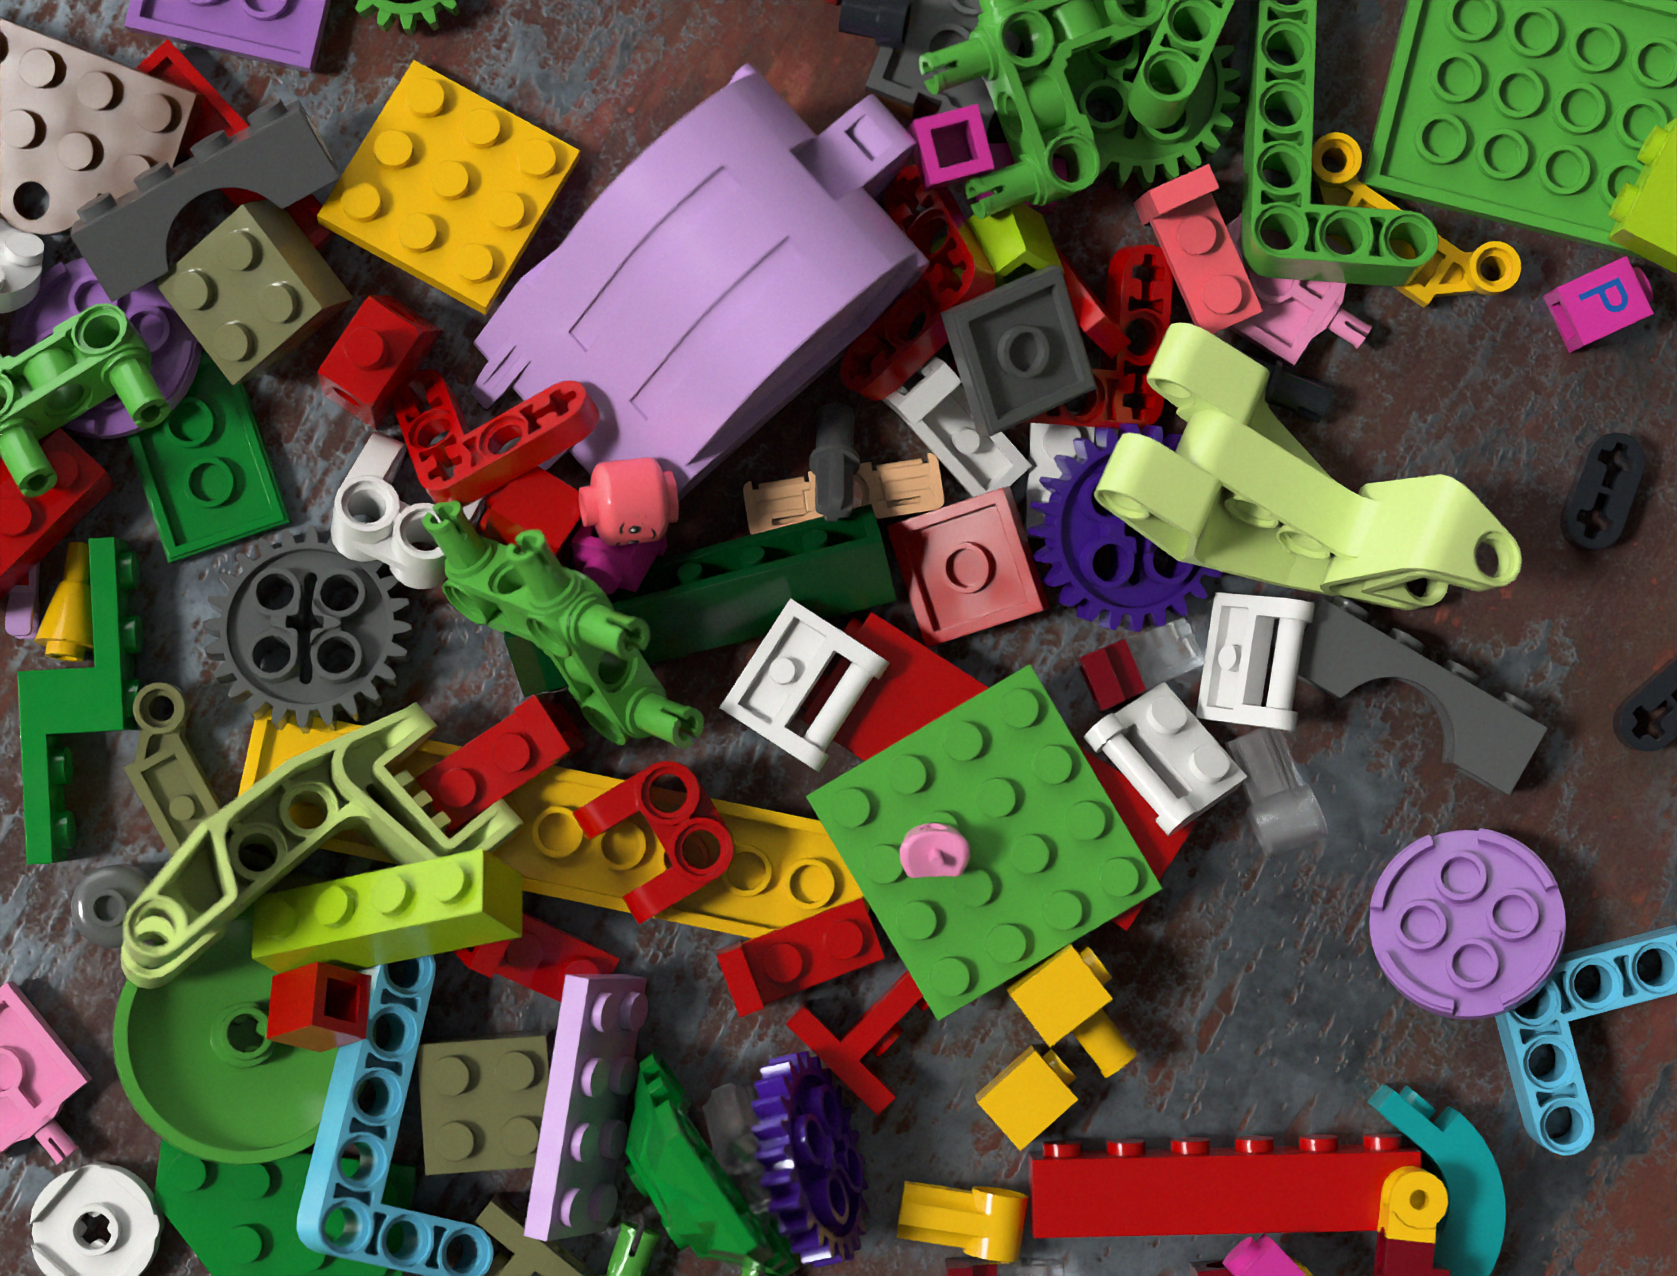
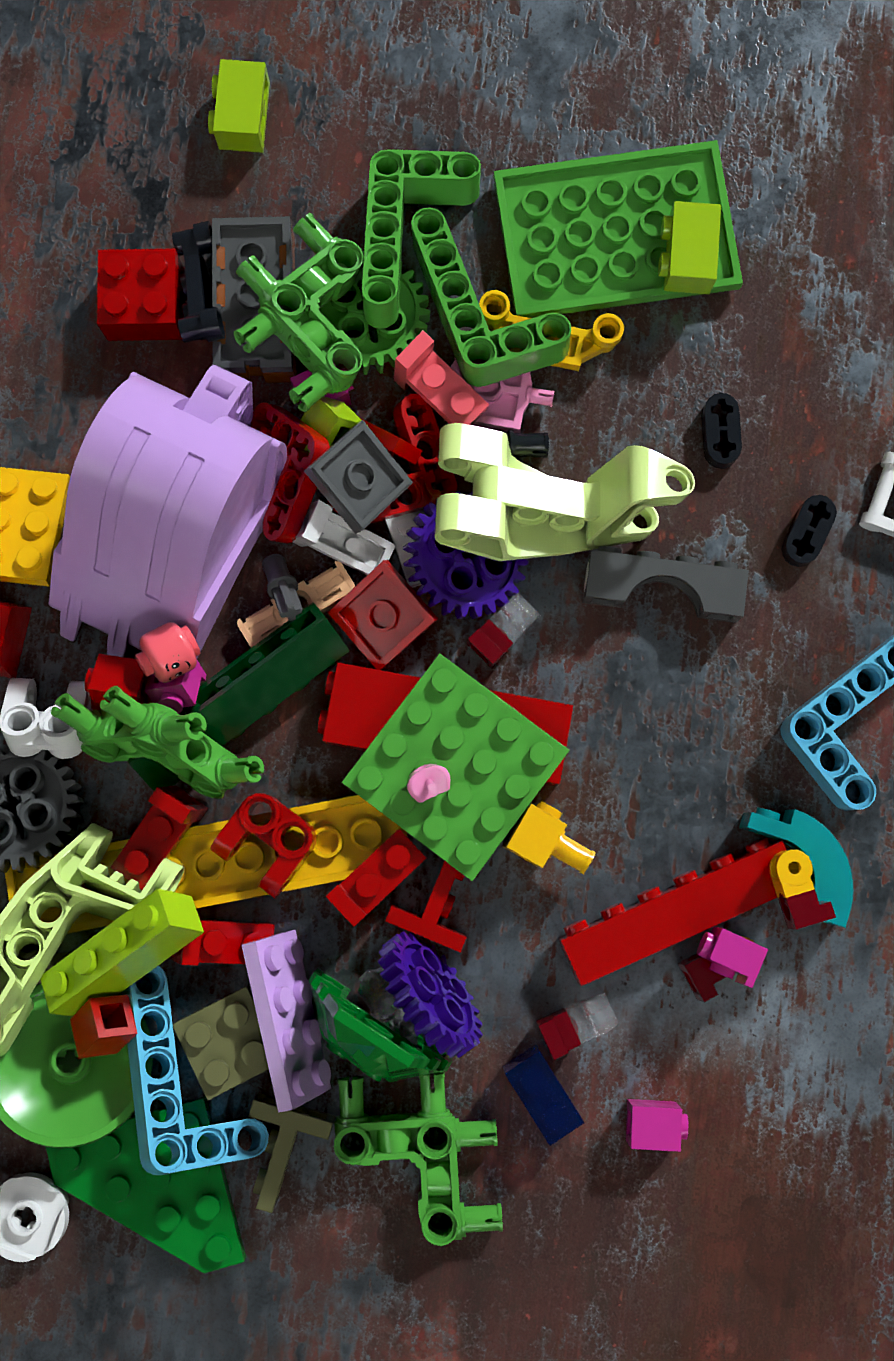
camera: 25 degrees left, 5 degrees down
red beam [392,369,600,507] -> none
white plate [720,599,889,772] -> none
yellow piece [896,1181,1029,1262] -> none
dark pink brick [907,104,995,192] -> none
yellow brick [975,1045,1078,1151] -> none
white plate [1084,681,1248,836] -> none
white plate [1196,592,1315,732] -> none
clear piece [1225,727,1329,860] -> none
medium lavender tile [1369,828,1566,1020] -> none
dark pink brick [1543,256,1654,353] -> none

